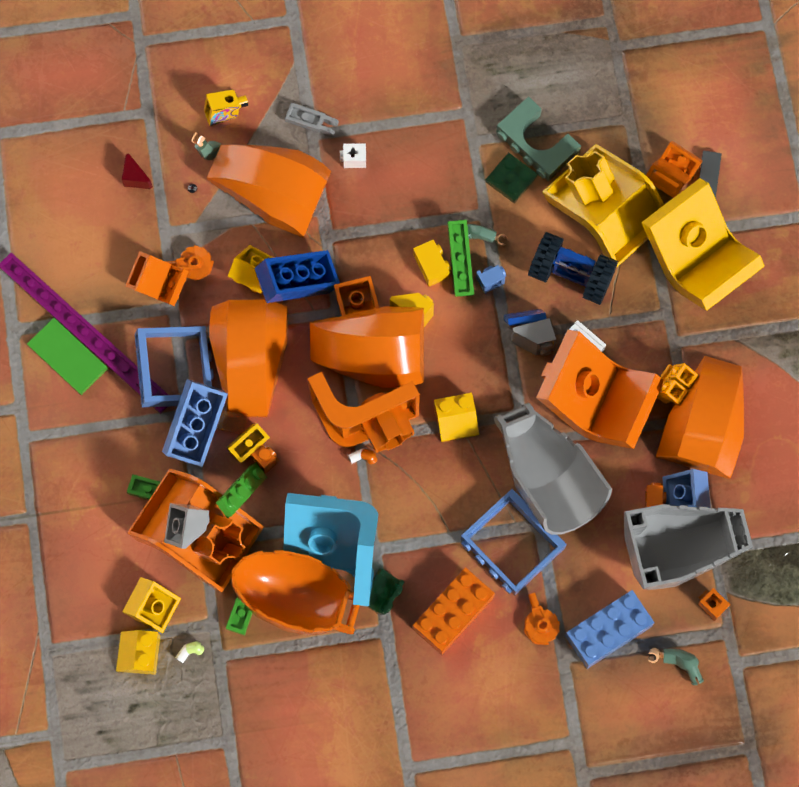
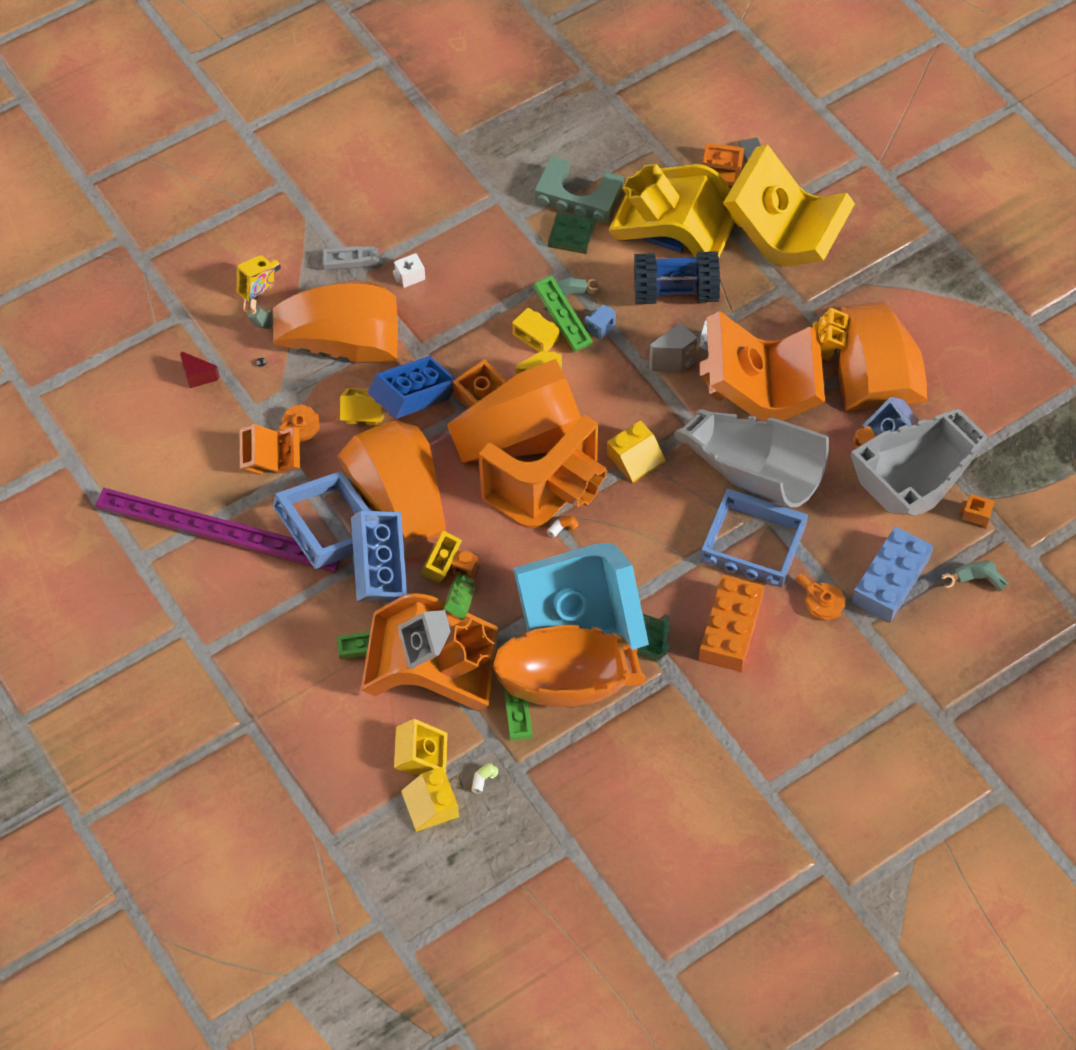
camera: 25 degrees left, 15 degrees down
bright green tile [27,318,108,395] -> none
blue tile [504,309,546,326] -> none

